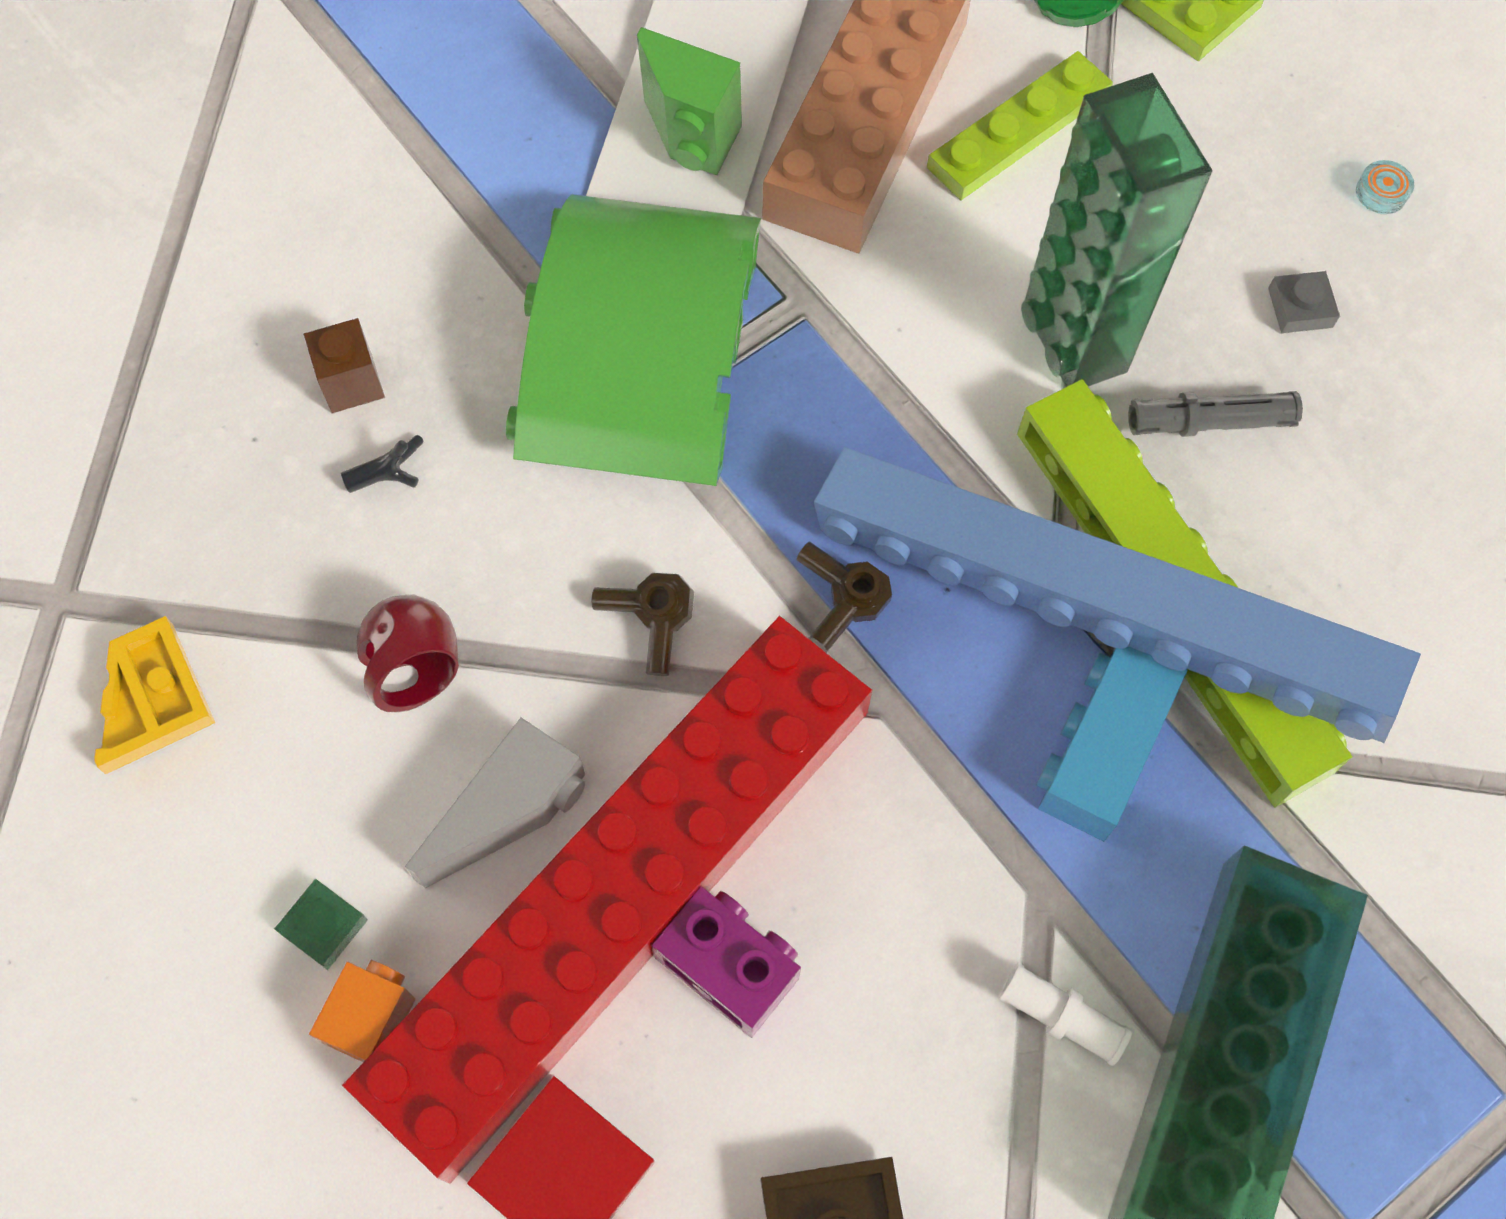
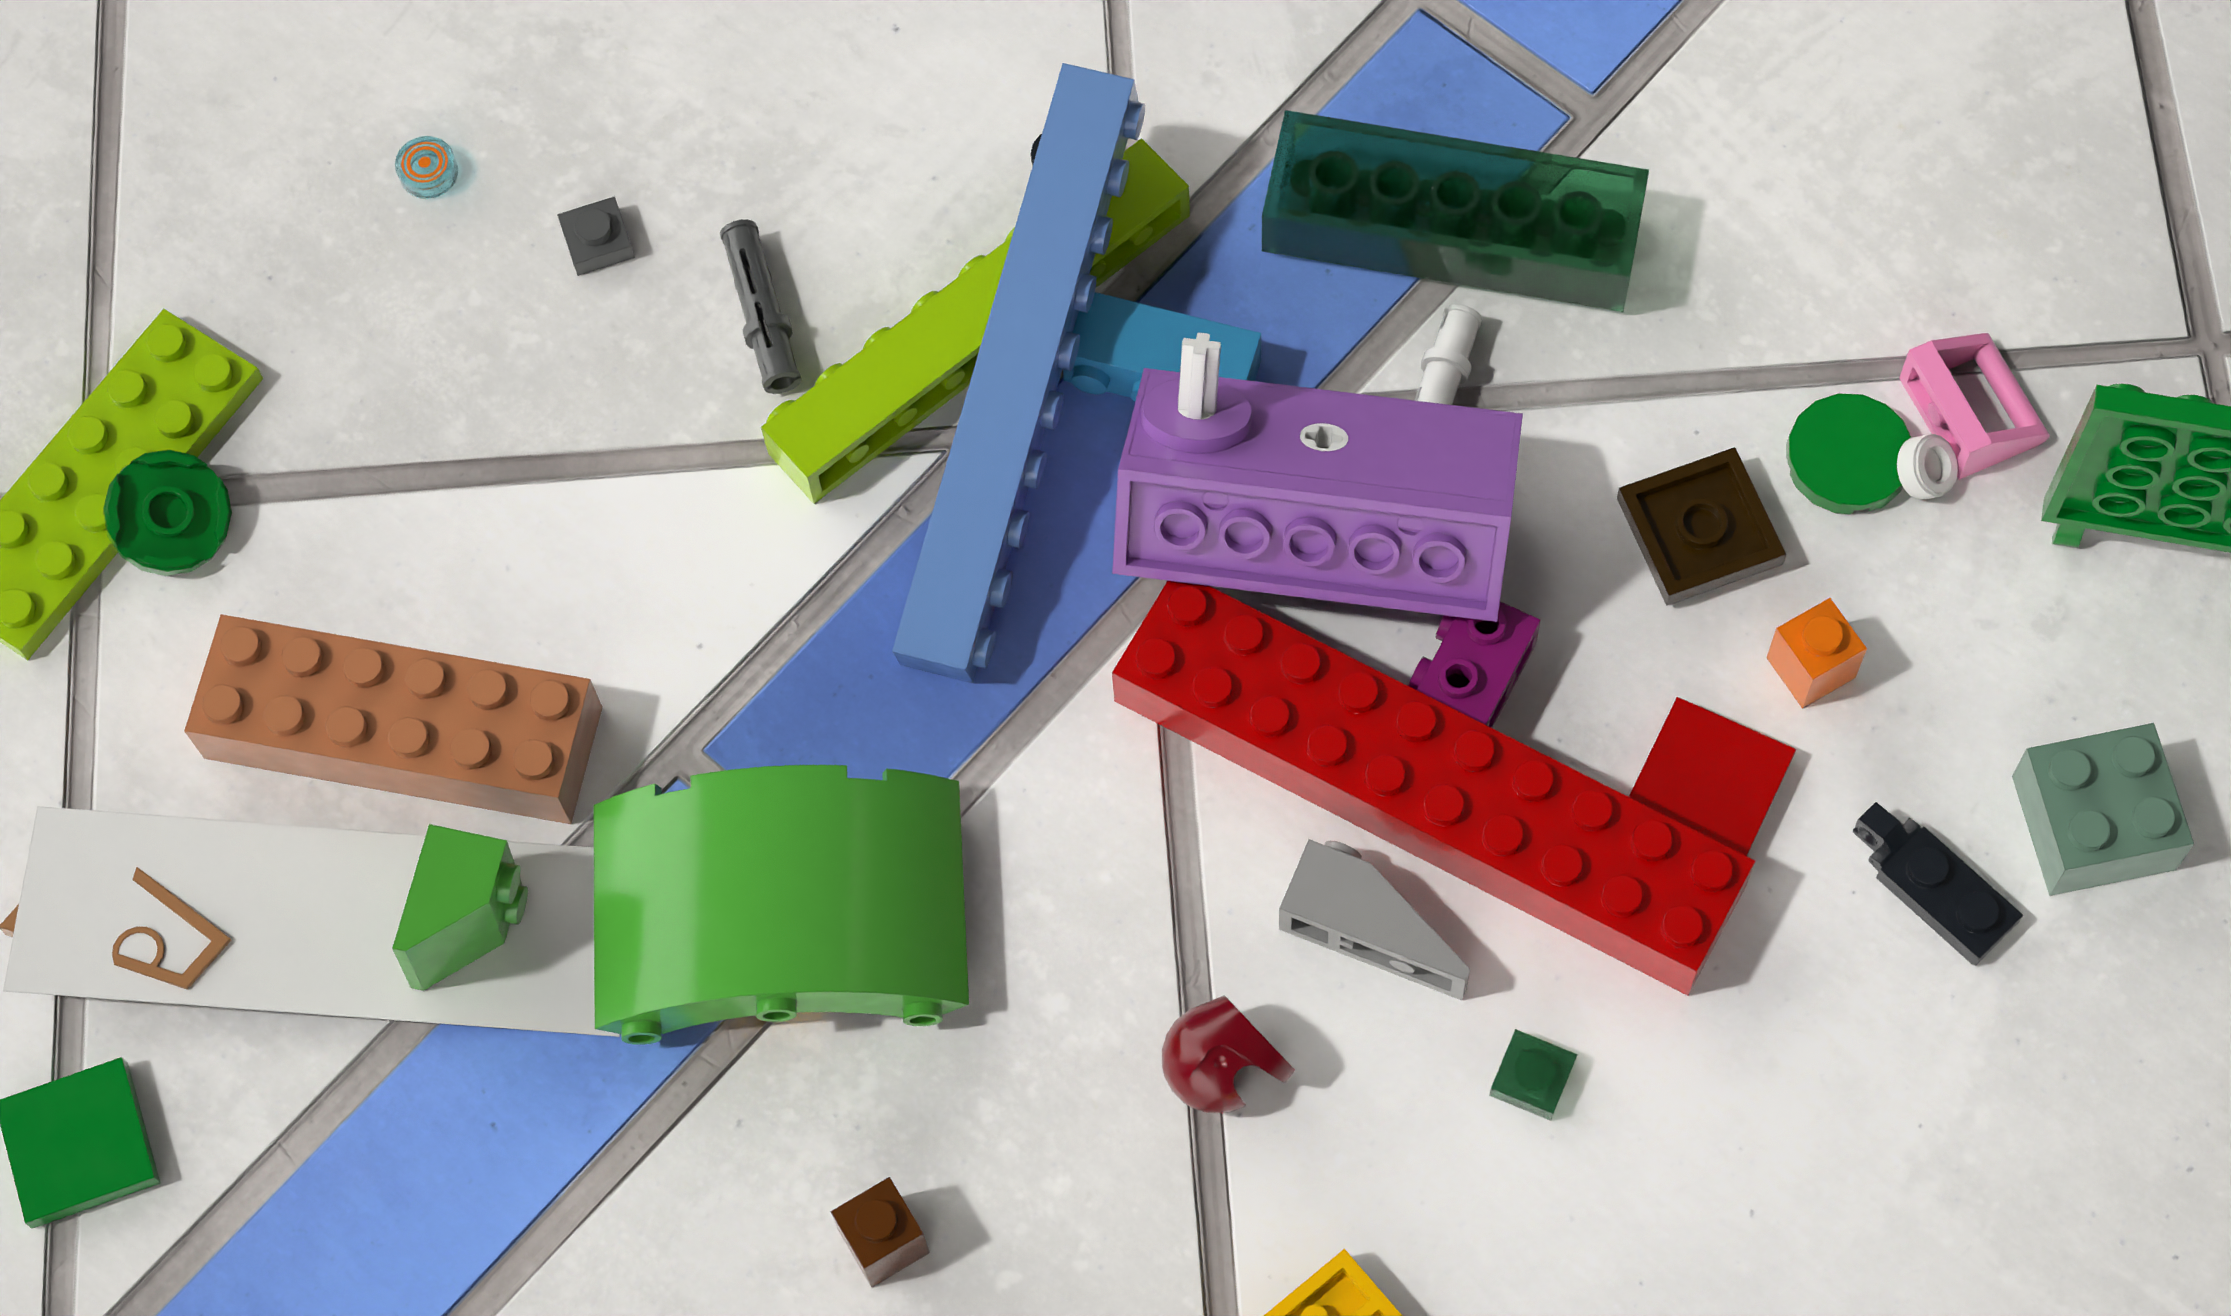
camera: 95 degrees left, 0 degrees up
orange brick [309,960,416,1062] -> none
black bar [341,435,424,493] -> none
dark brown piece [591,573,694,676] -> none
dark brown piece [796,541,892,653] -> none
lime plate [927,51,1113,201] -> none
clear green brick [1021,73,1213,387] -> none
none -> medium lavender piece [1112,333,1523,622]

